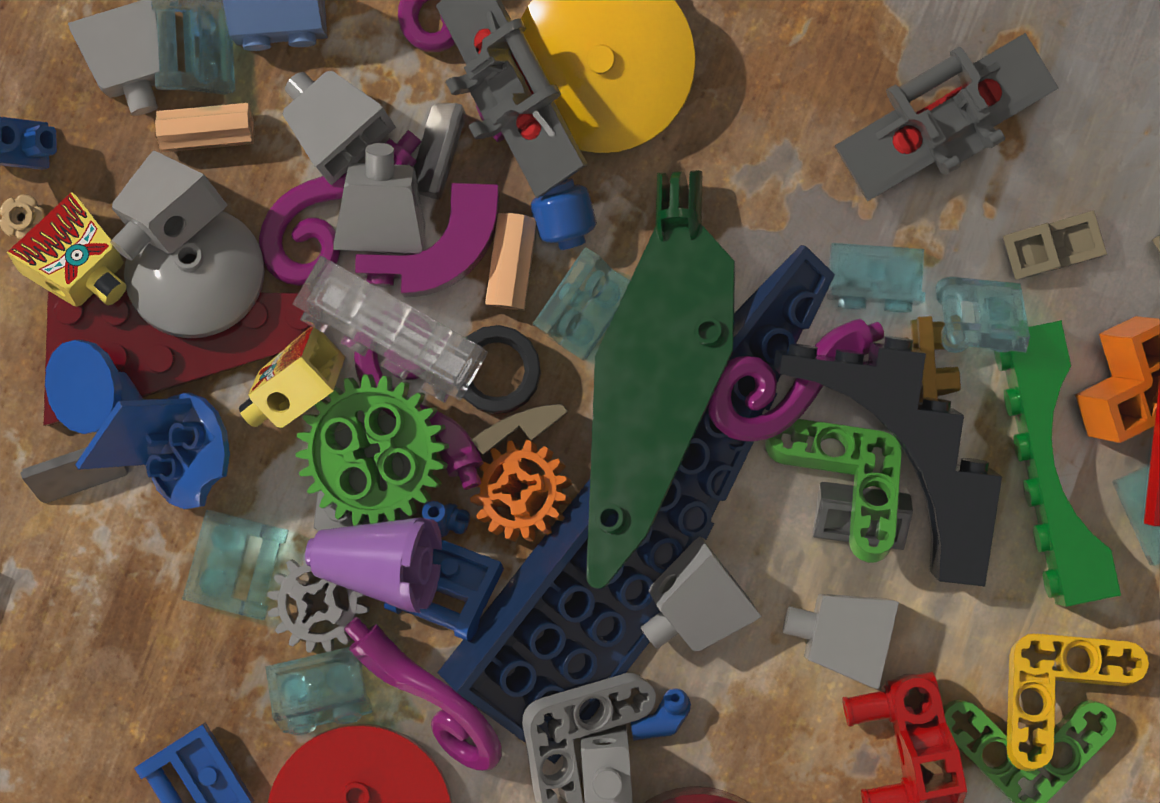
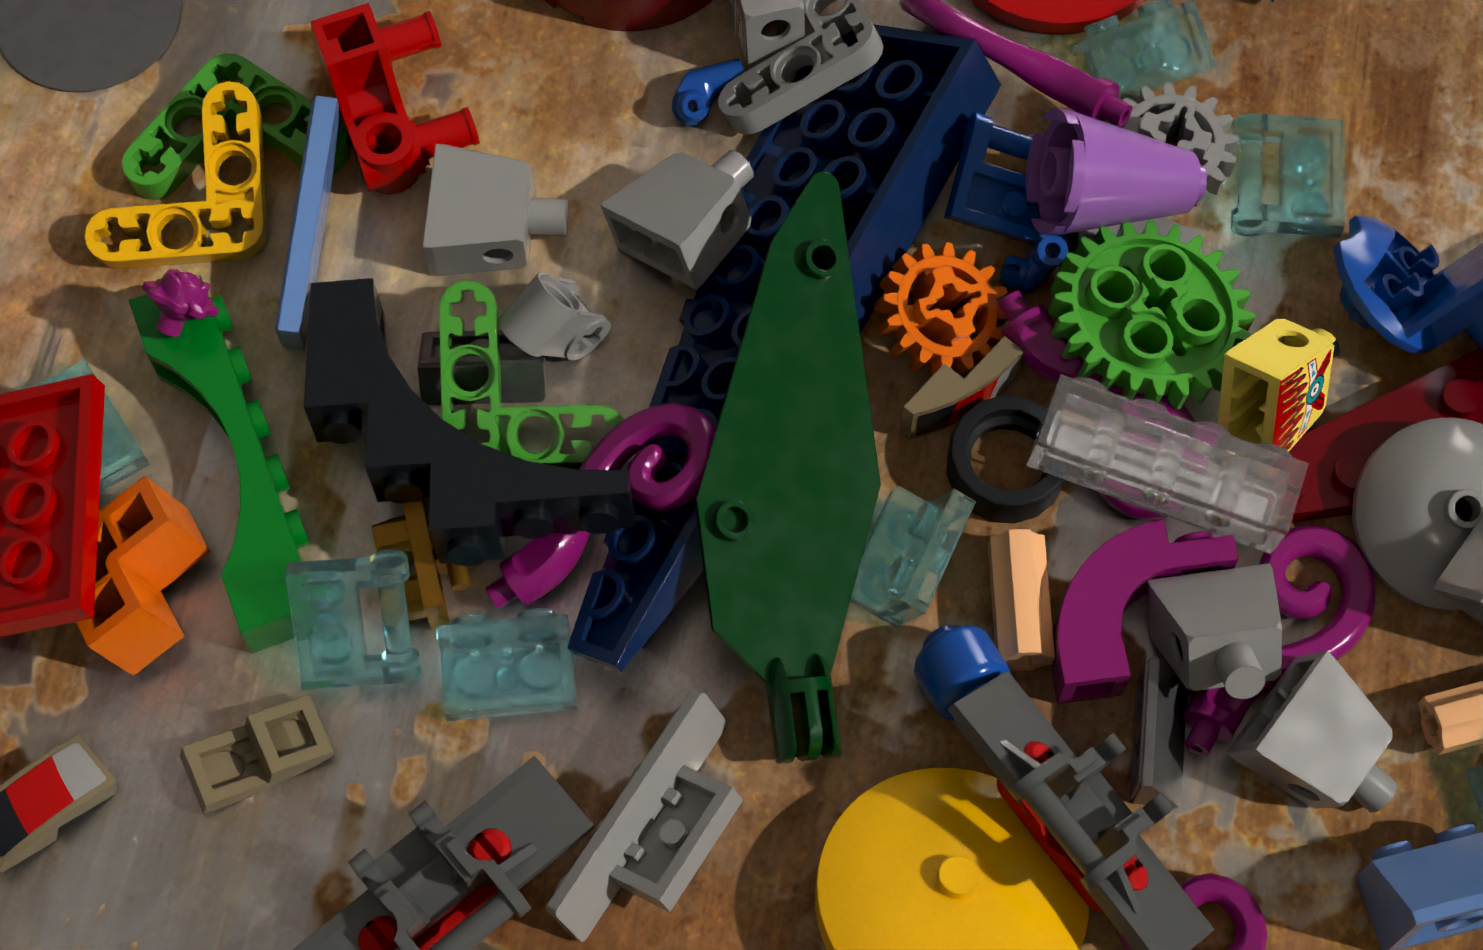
camera: 170 degrees right, 20 degrees down
none -> magenta plant [142,269,219,337]
none -> medium blue tile [275,95,342,351]
none -> light grey piece [498,272,611,361]
none -> light grey bracket [546,689,743,942]

